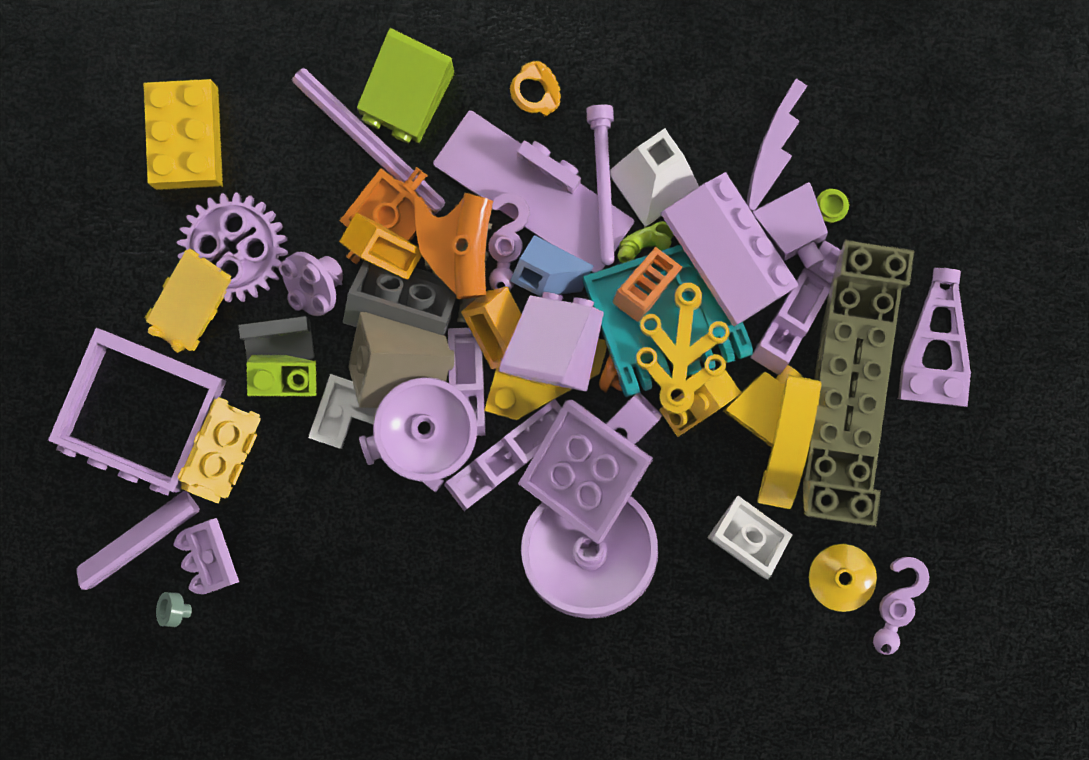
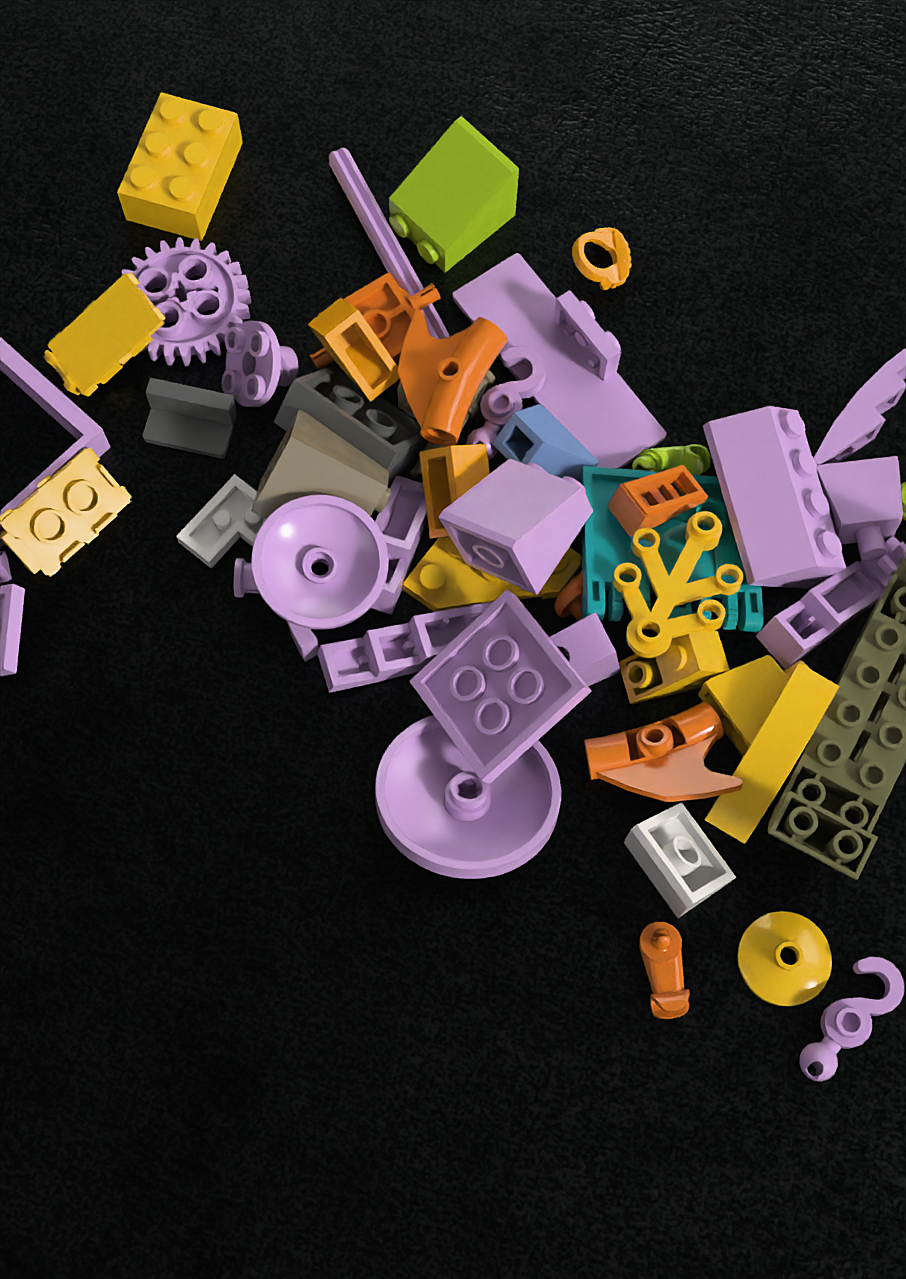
camera: 20 degrees right, 15 degrees down
lime slope [247,355,316,396] -> none
lavender piece [586,105,614,265] -> none
white slope [610,129,699,227] -> none
none -> orange pin [584,702,742,802]
none -> orange piece [639,922,690,1019]

